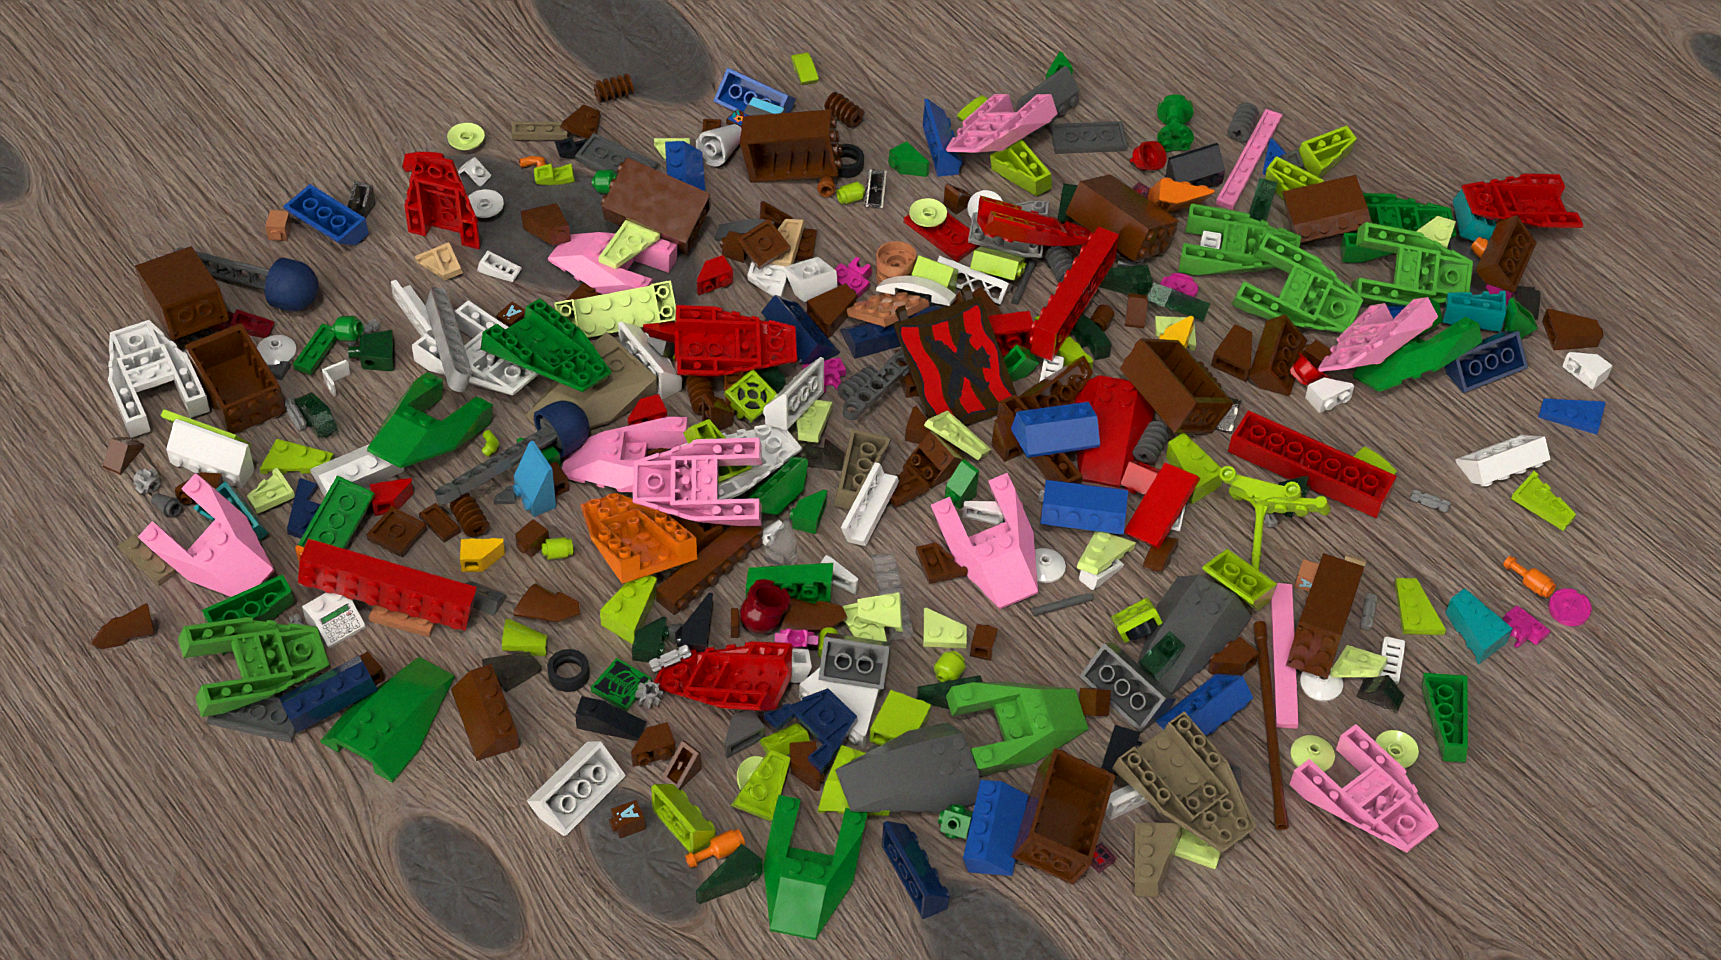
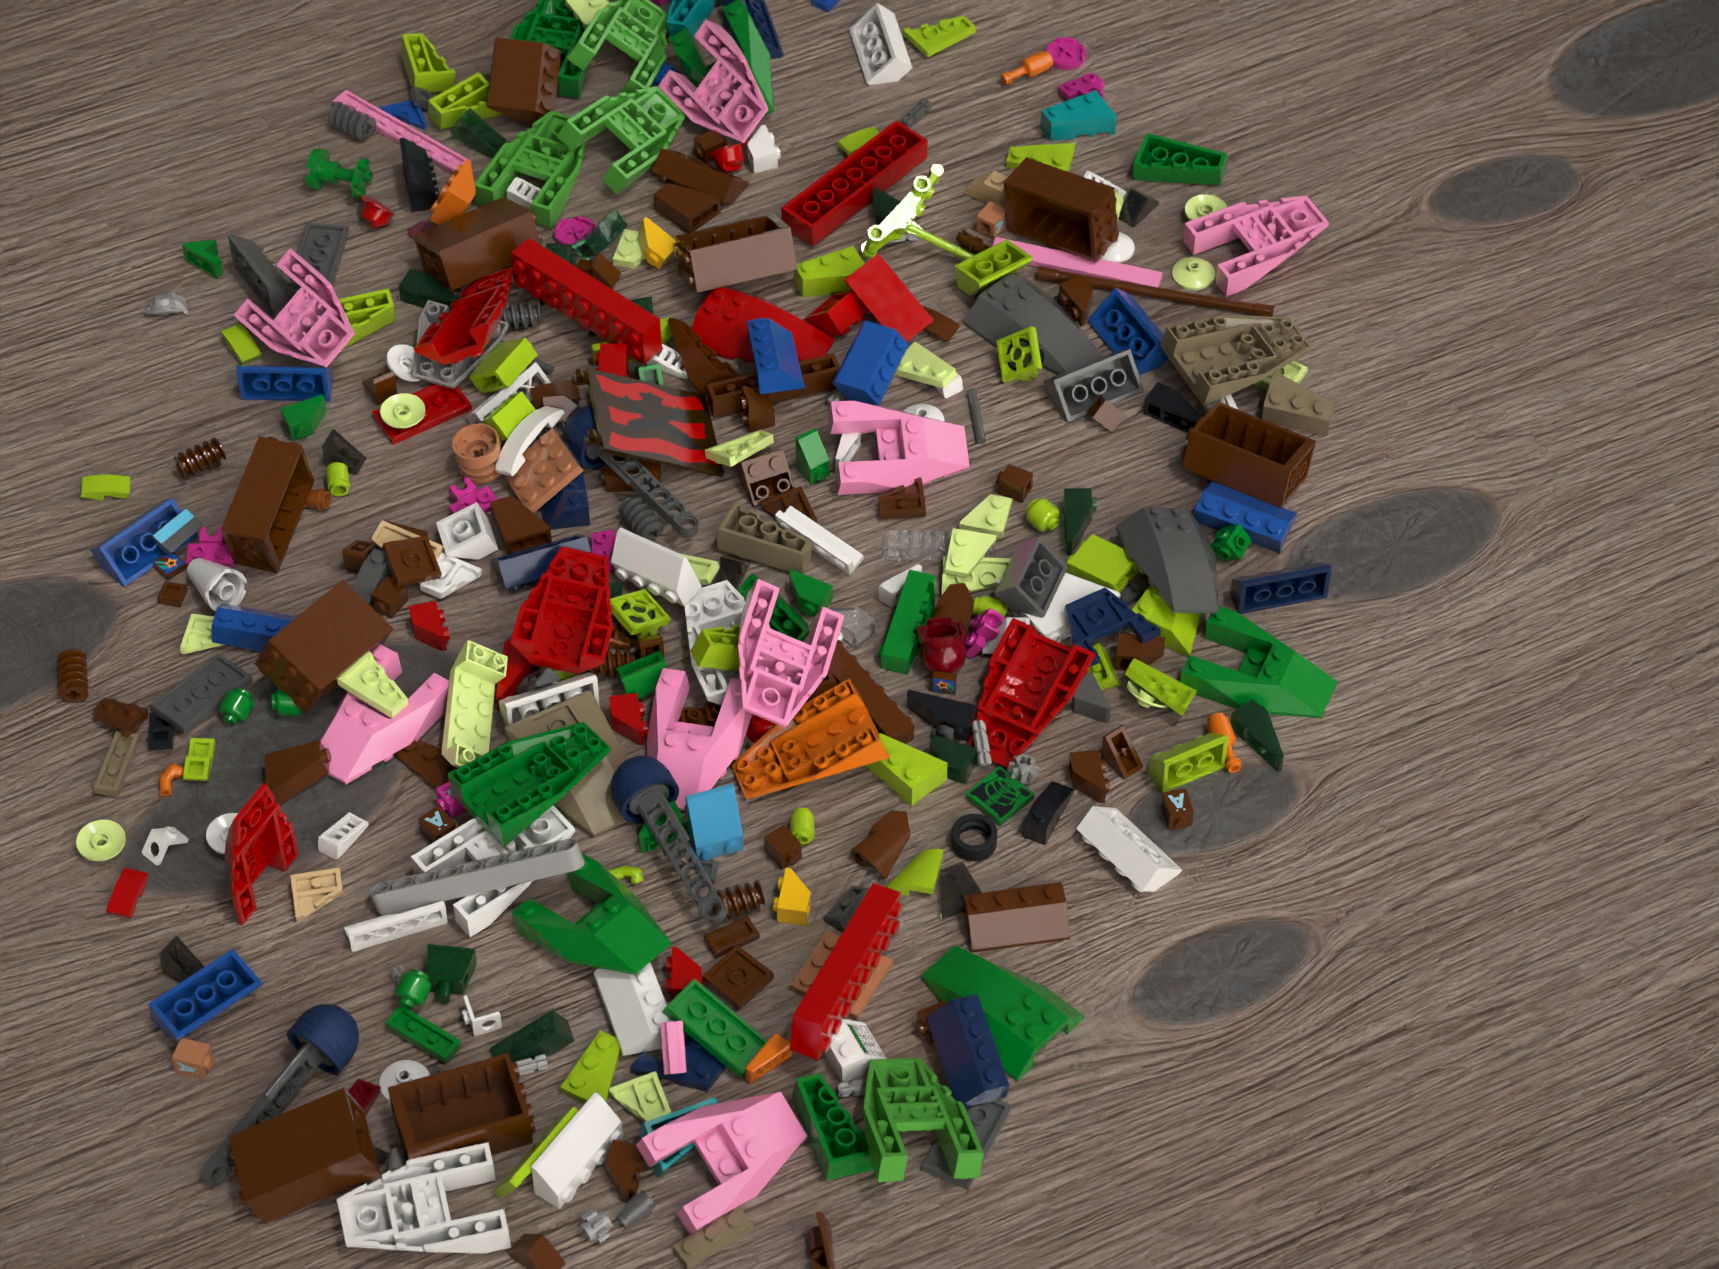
camera: 75 degrees left, 0 degrees up
reddish brown slope [905,406,933,444] -> none
bright green wedge [946,682,1088,776] -> none
dark grey piece [1132,421,1169,465] -> none
clear green slope [1139,631,1186,682] -> none
none -> light grey hat [144,292,188,316]
none -> green slope [616,651,667,700]
none -> bright pink axle [660,1021,687,1074]
none -> reddish brown pin [956,230,990,254]

